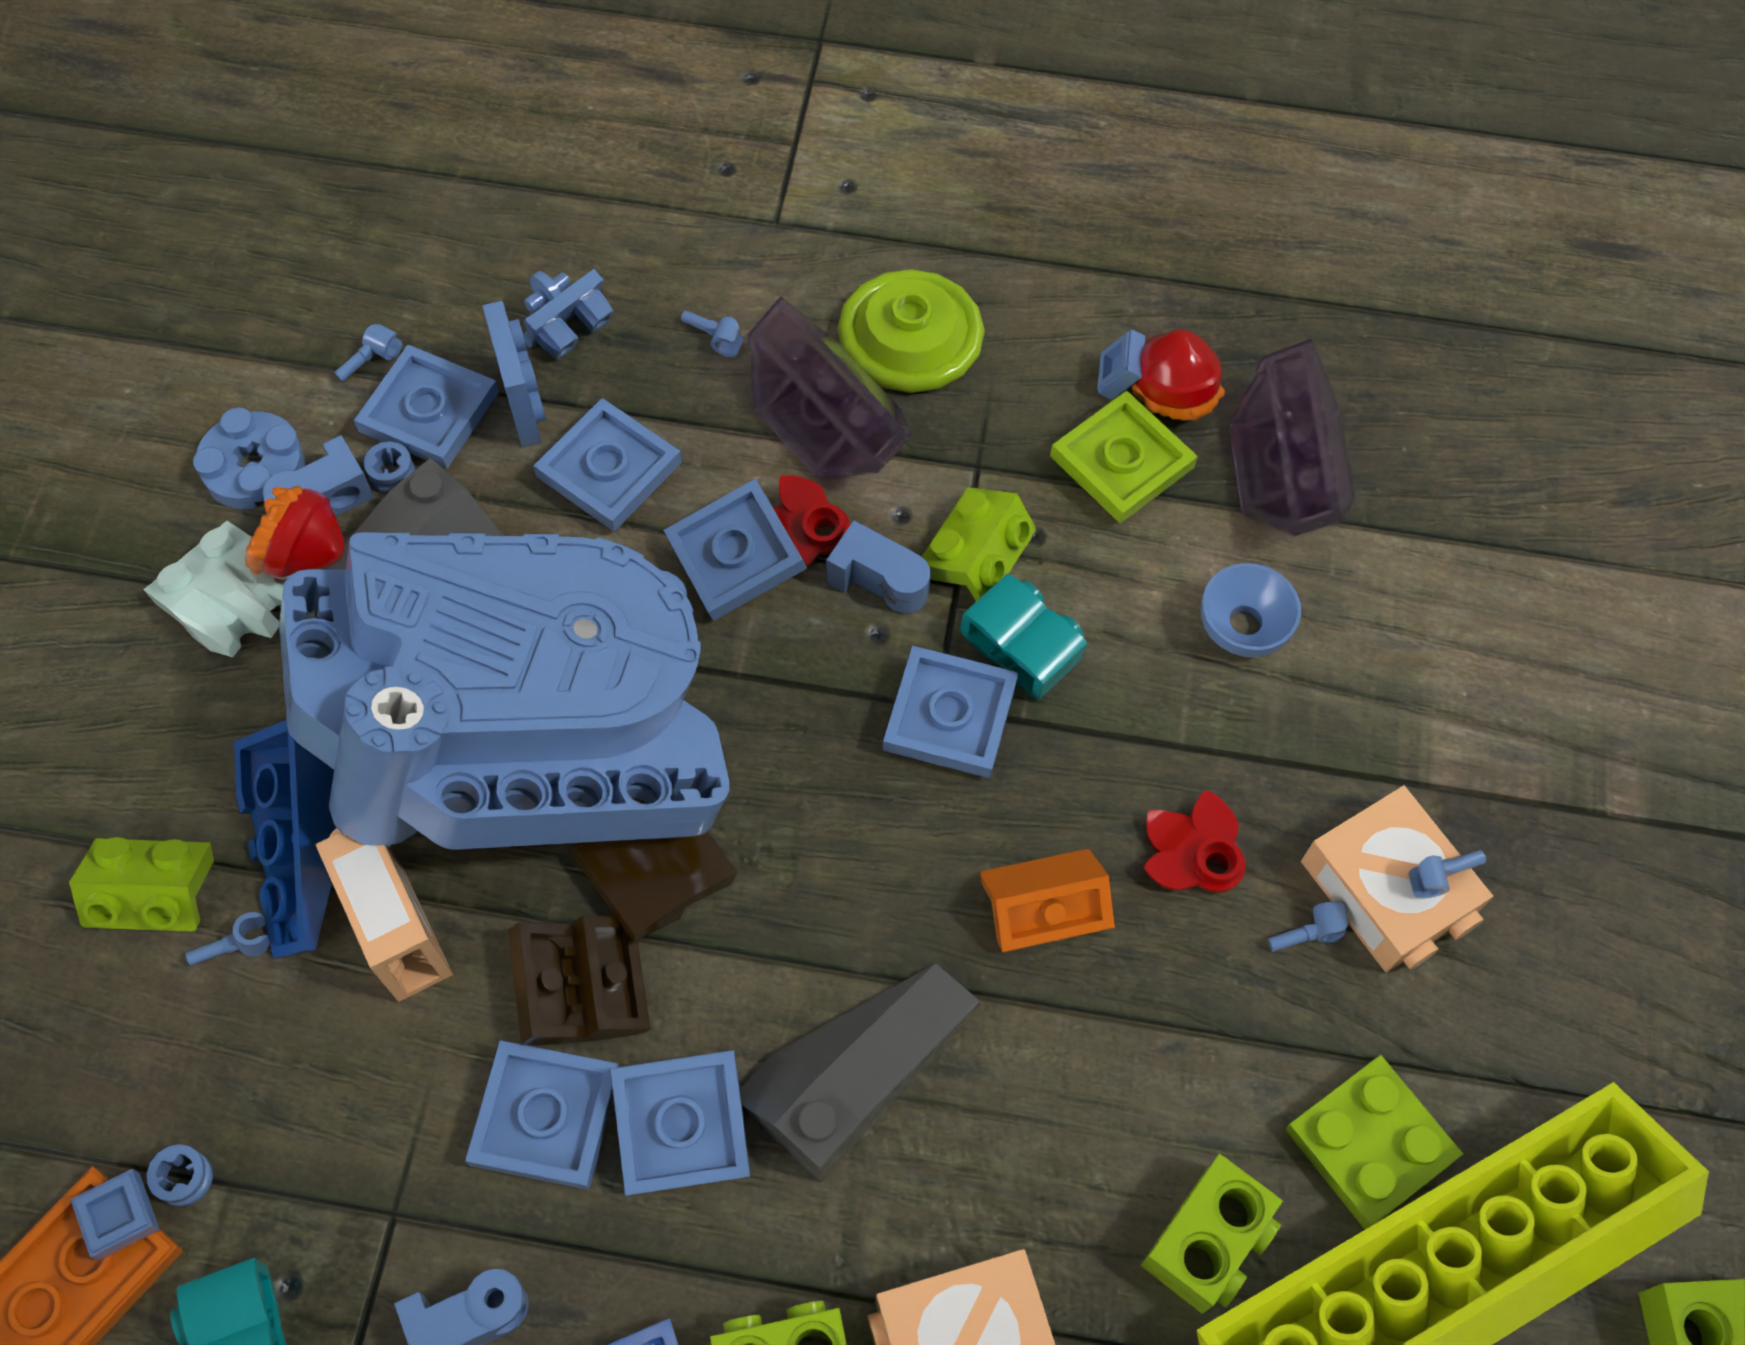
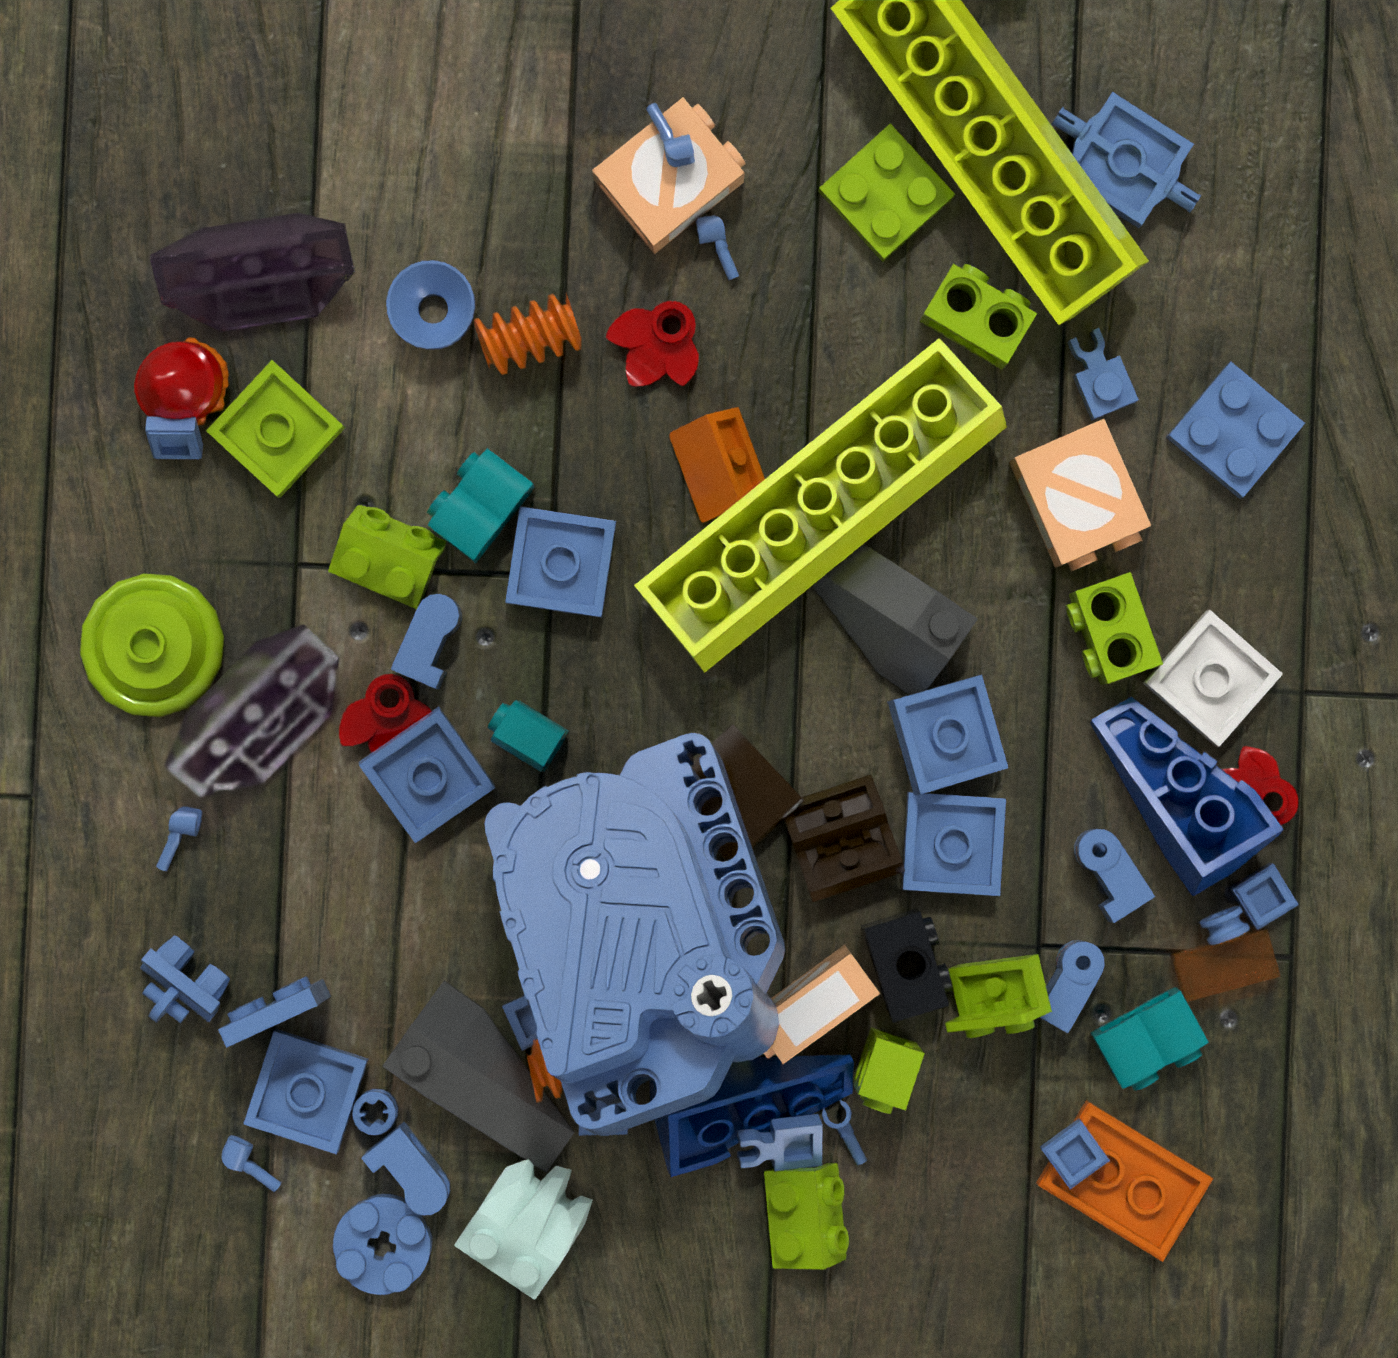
camera: 100 degrees left, 25 degrees up
medium blue bush [147,1144,213,1207] -> none
red hair [245,486,345,580] -> none
medium blue plate [533,398,682,532] -> none
none -> orange piece [474,293,582,375]
none -> teal brick [487,700,569,772]
none -> neon yellow brick [634,338,1007,673]
none -> medium blue plate [737,1114,823,1171]
none -> lime brick [853,1027,925,1114]
none -> black brick [861,908,954,1023]
none -> lime bracket [945,954,1052,1038]
none -> medium blue leg [1040,940,1105,1033]

